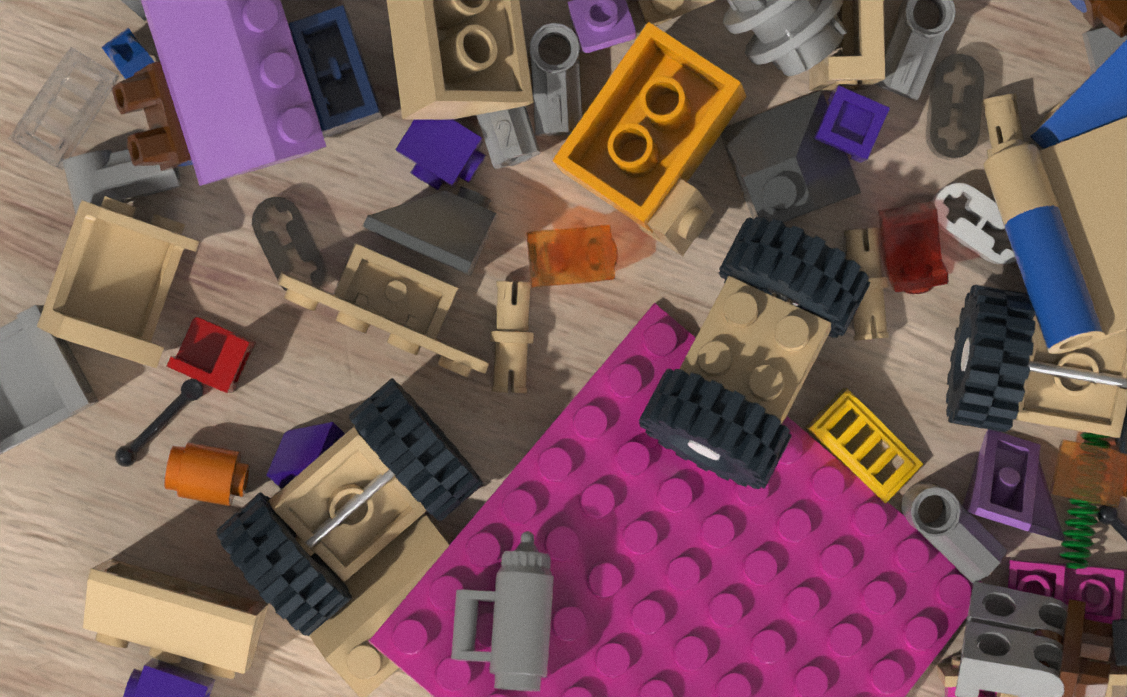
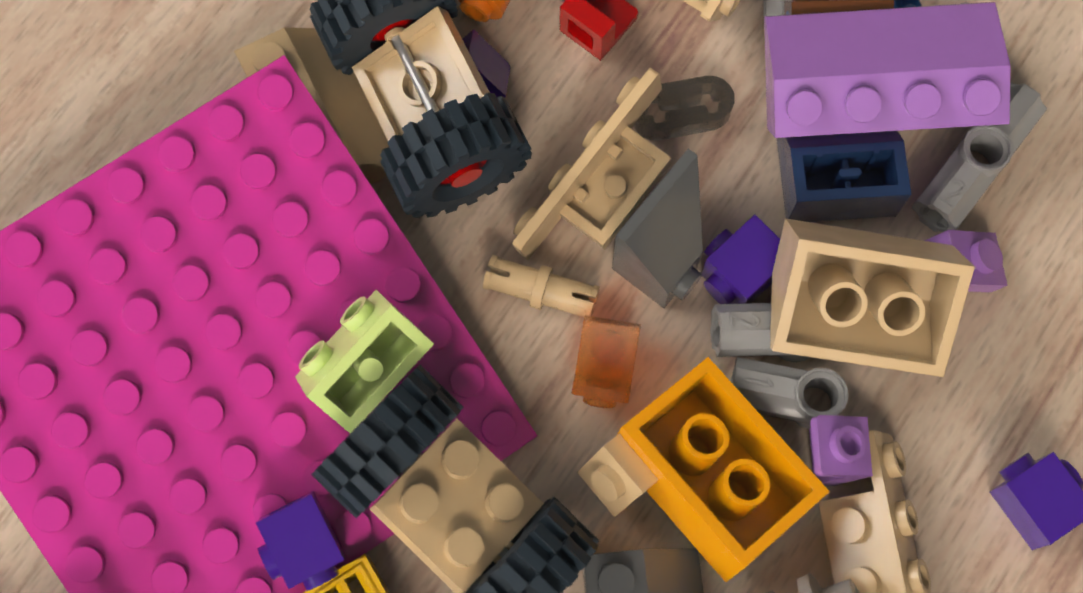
camera: 105 degrees right, 15 degrees down
light grey piece [451,531,554,691] -> none
none -> dark purple brick [256,491,345,591]
none -> yellowish green brick [295,290,434,434]

